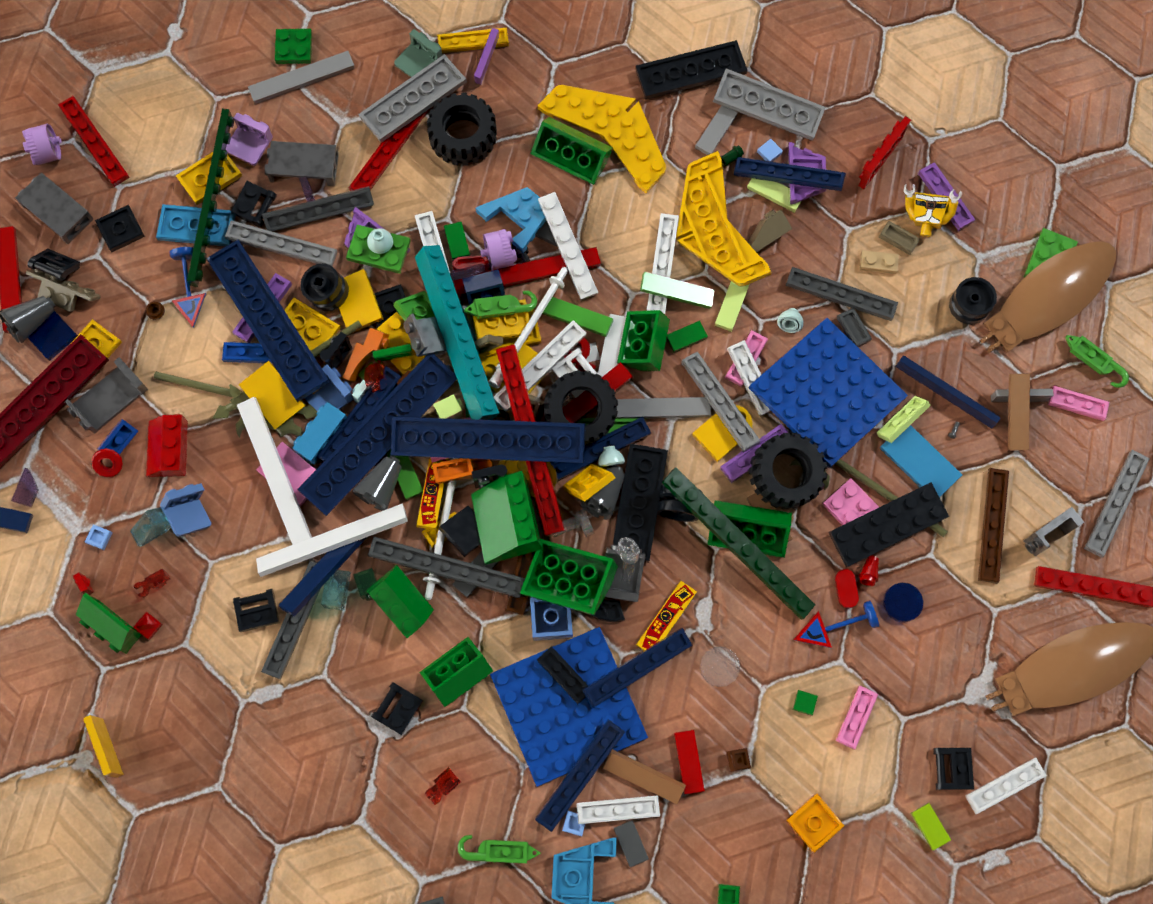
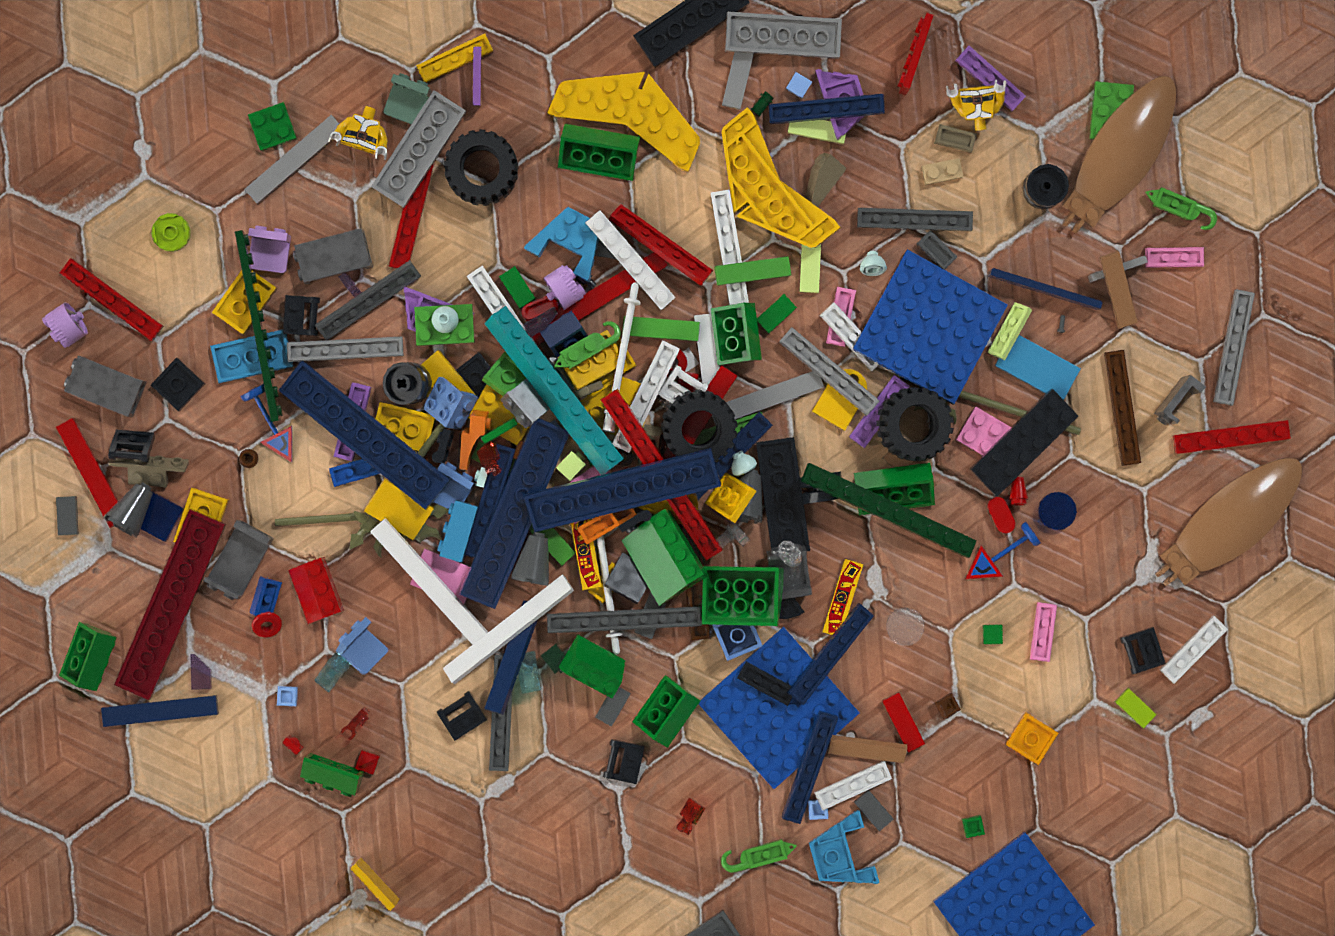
camera: 15 degrees left, 15 degrees up
none -> lime tile [151,213,191,252]
none -> torso [328,106,388,160]
none -> medium blue bracket [424,377,478,430]
none -> dark grey tile [595,686,631,727]
none -> red plate [608,204,713,286]

